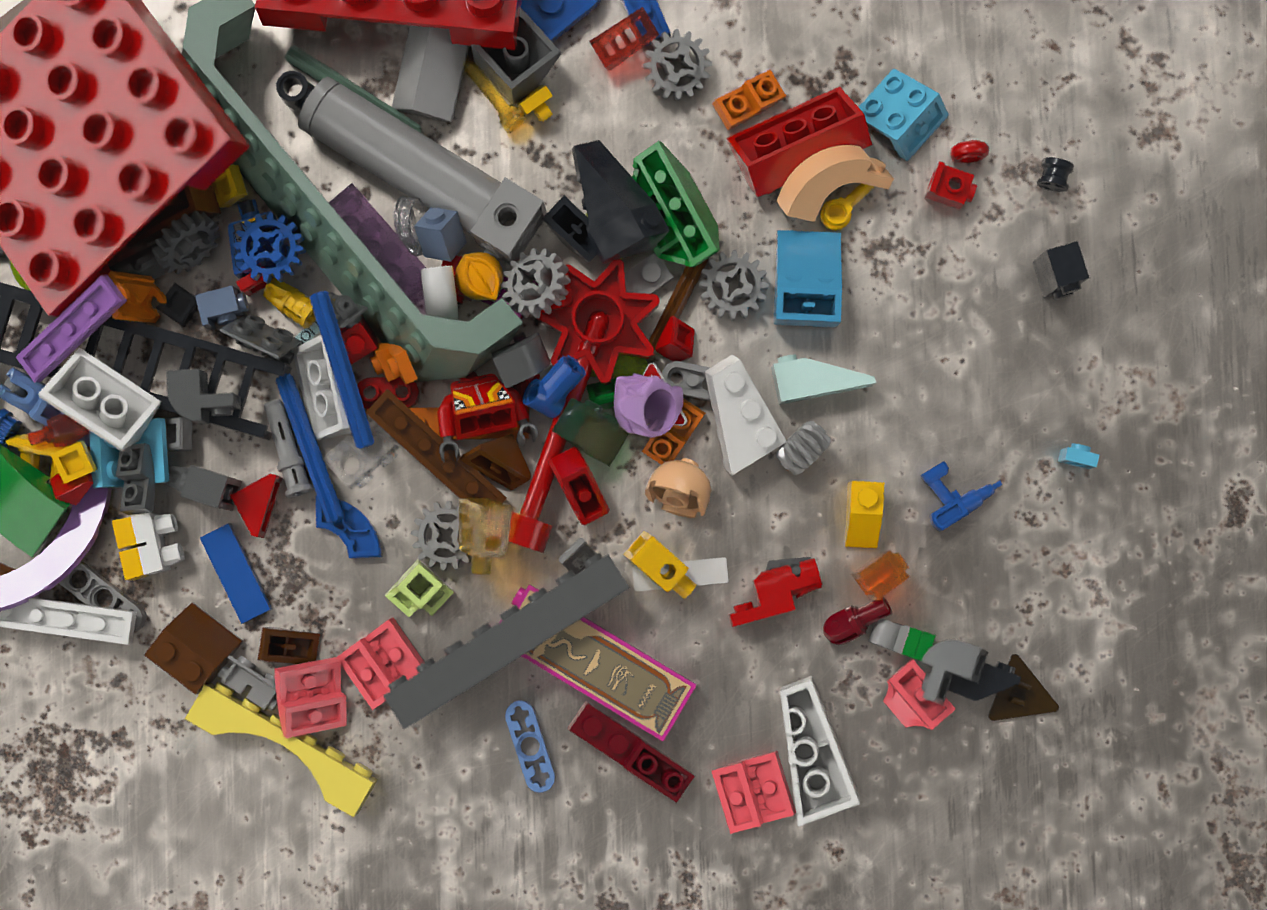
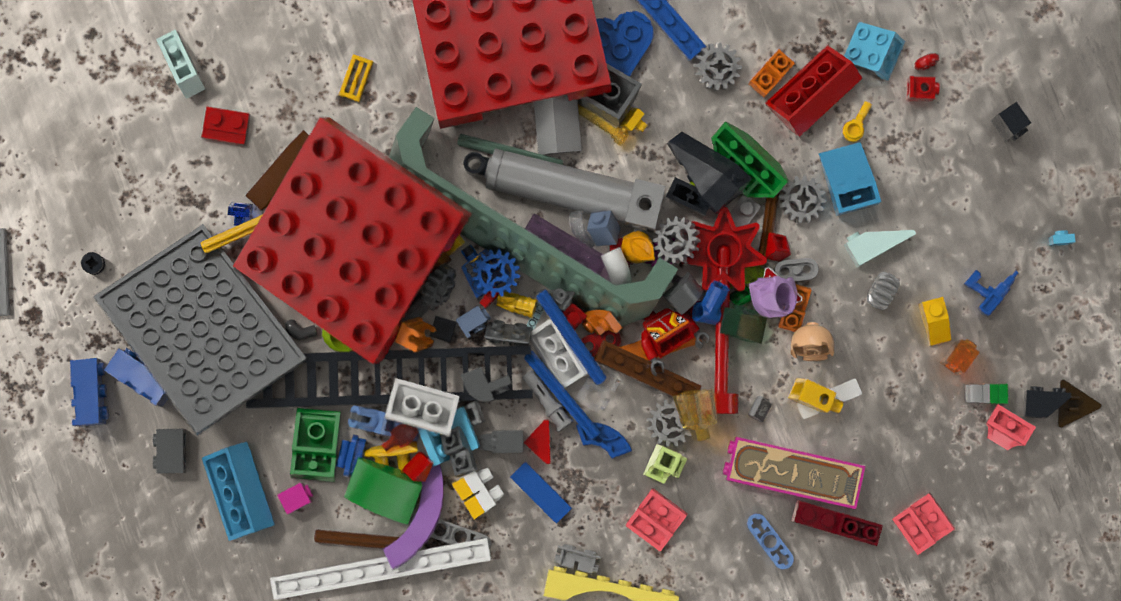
camera: 25 degrees left, 0 degrees up
medium lavender tile [16,275,127,383] -> none
yellow plate [50,440,97,484] -> none
reddish brown slope [144,602,243,694] -> none
reddish brown slope [257,627,320,664] -> none
coral slope [275,657,347,738] -> none
dark grey brick [383,552,630,729] -> none
reddish brown slope [461,434,531,491] -> none
red brick [549,447,610,525] -> none
clear red slope [589,7,660,72] -> none
white wedge [705,355,787,475] -> none
red plate [728,557,822,627] -> none
light nougat arch [776,145,894,222] -> none
white wedge [780,676,860,826] -> none
dark red arm [823,596,892,645] -> none
brick [921,640,988,706] -> none
black wheel [1037,157,1074,192] -> none

